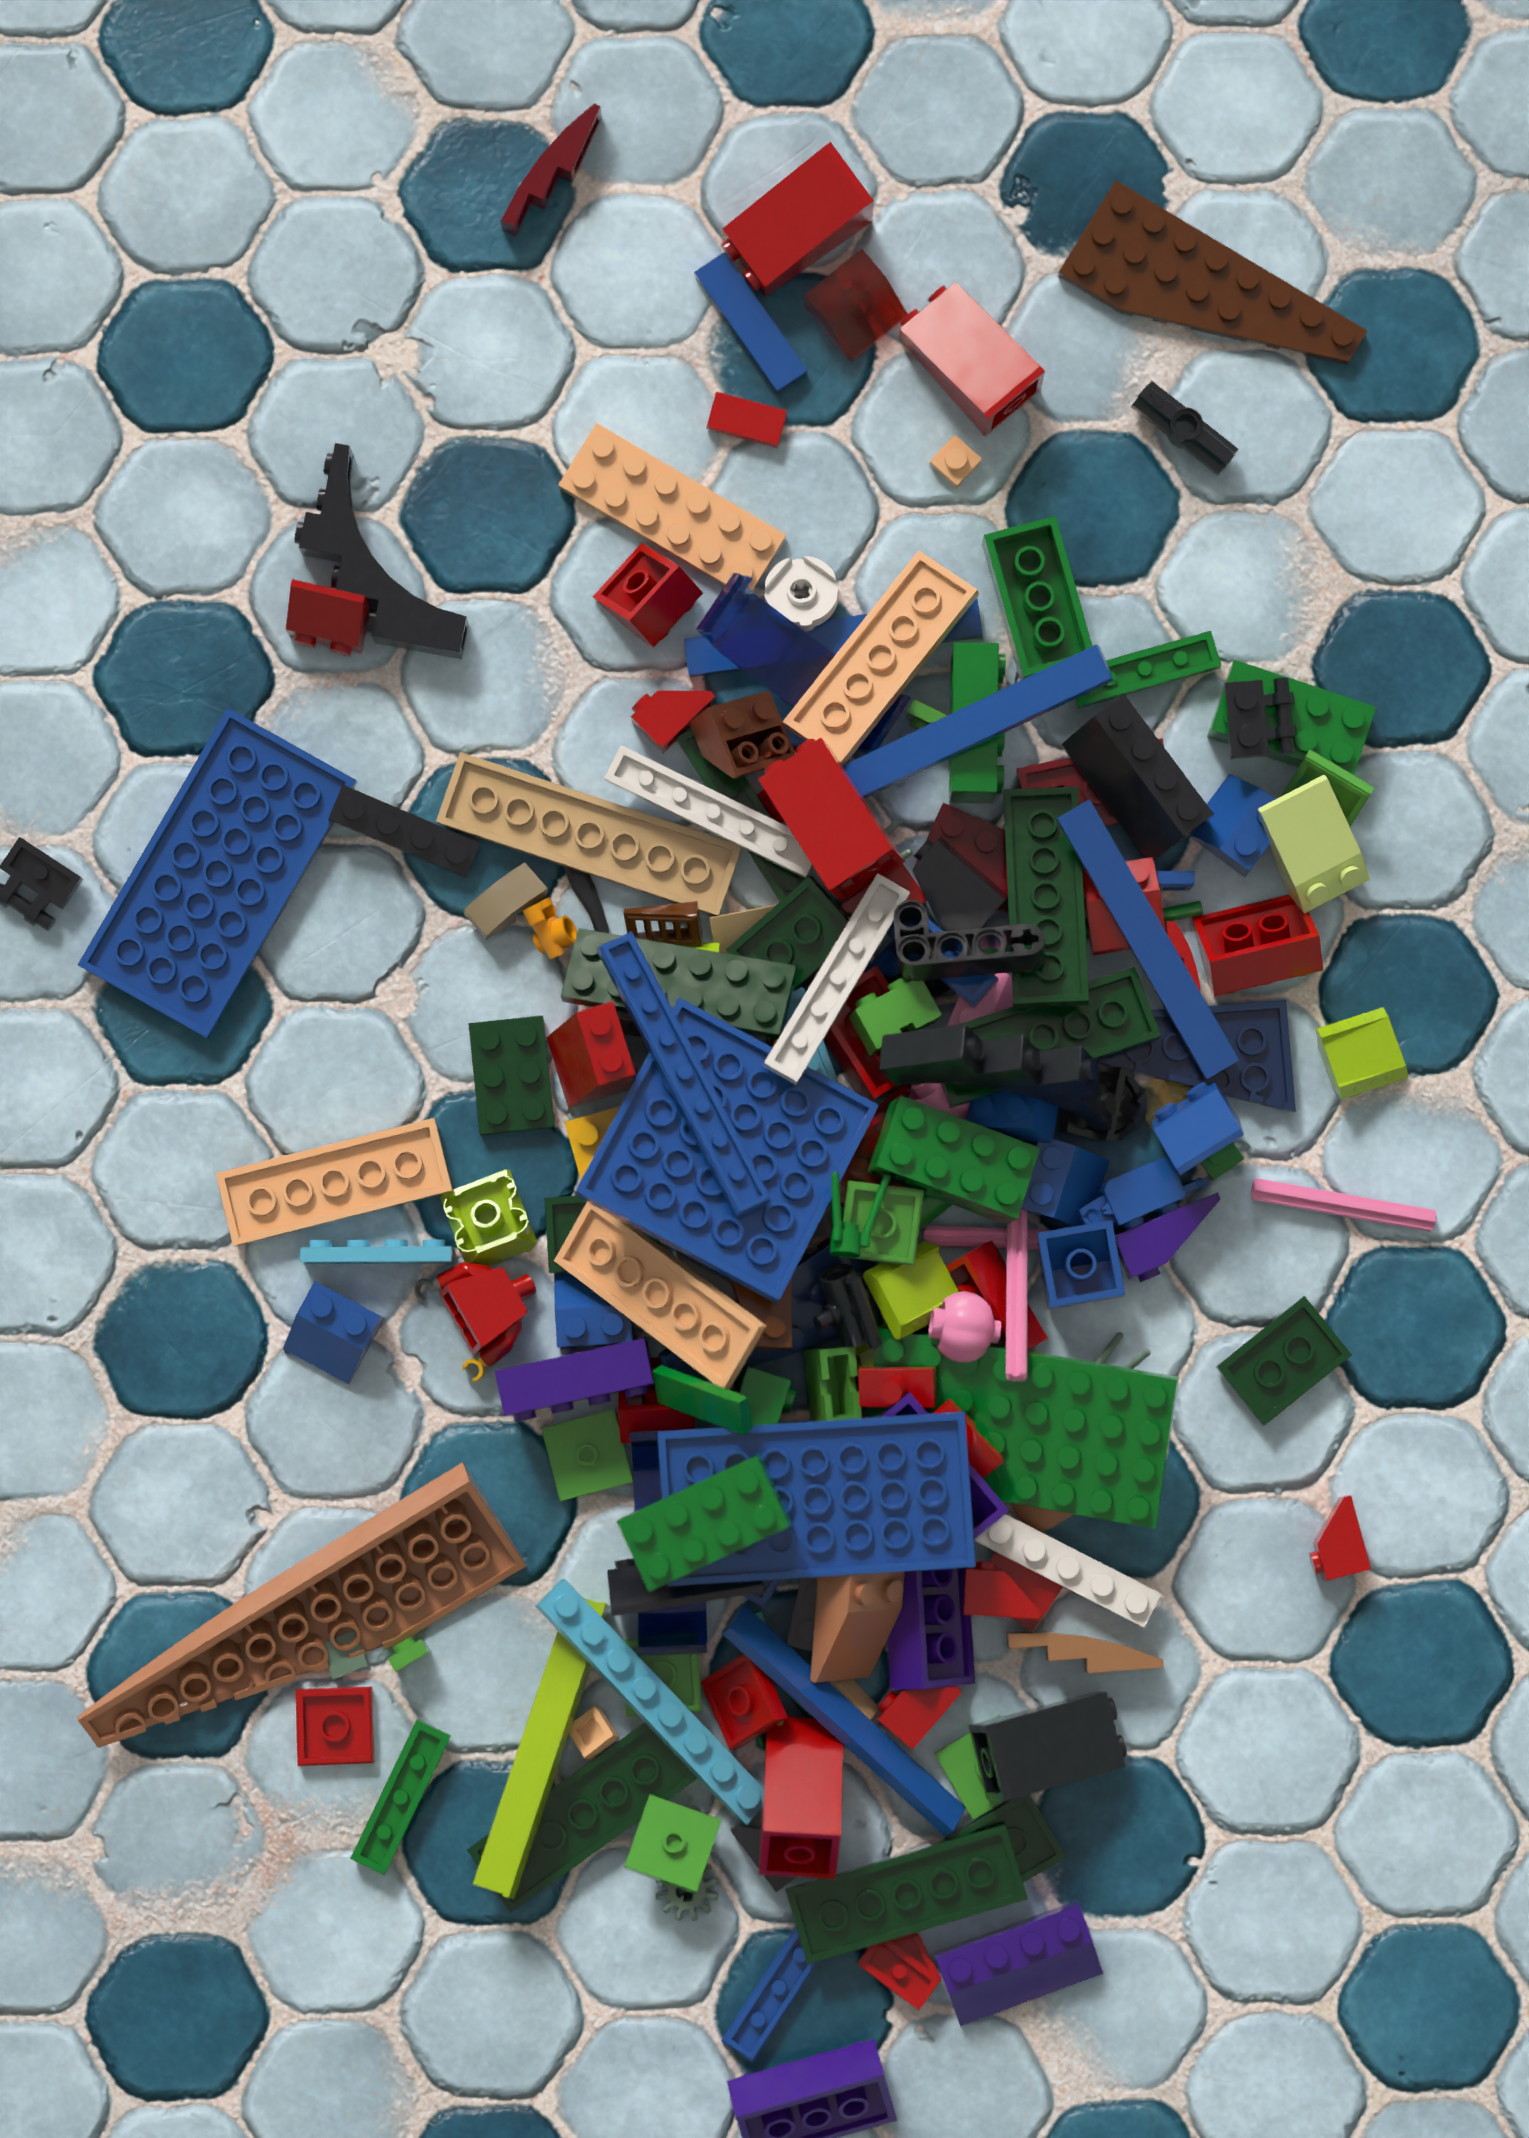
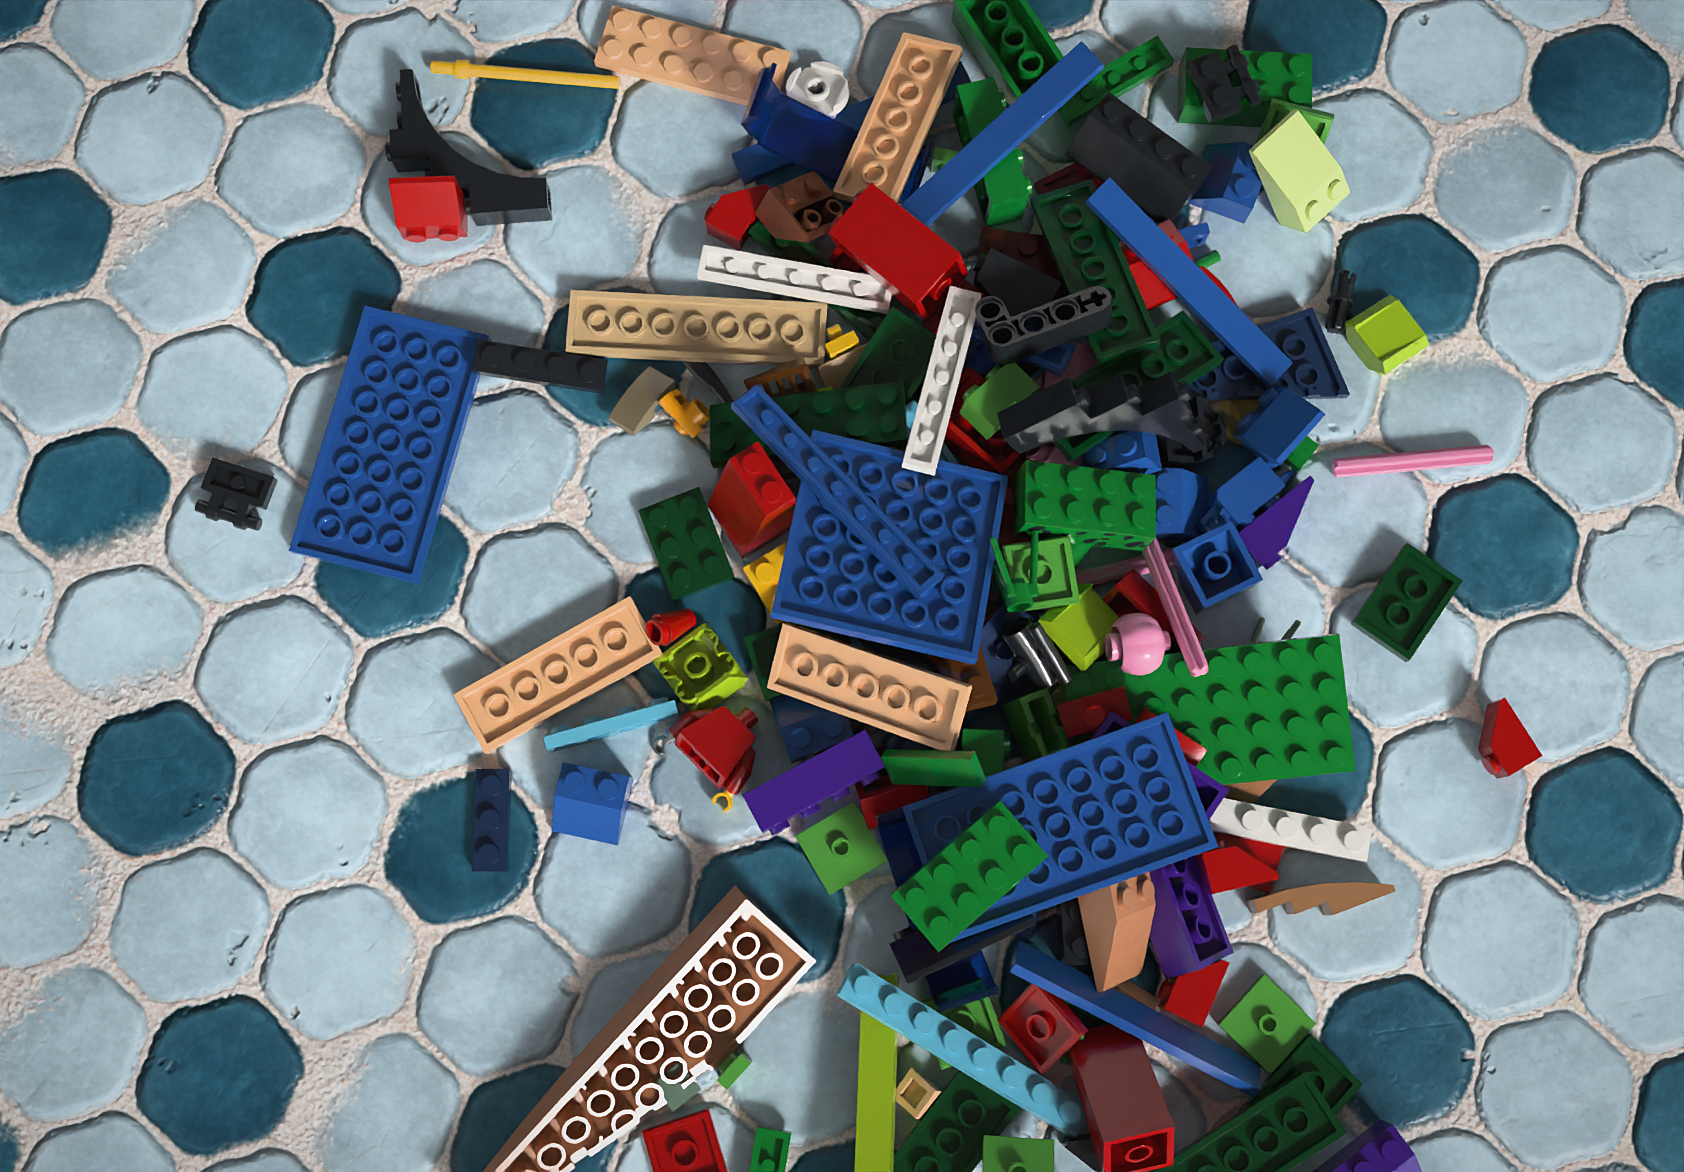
camera: 20 degrees left, 5 degrees down
red slope [592,543,703,648] -> none
black slope [968,1692,1127,1802] -> none
red slope [1192,894,1323,997] -> none
none -> yellow bar [430,59,620,89]
none -> dark blue plate [472,769,512,872]
none -> red cone [645,608,696,646]
none -> yellow tile [825,324,860,361]
none -> black axle [1324,270,1357,334]

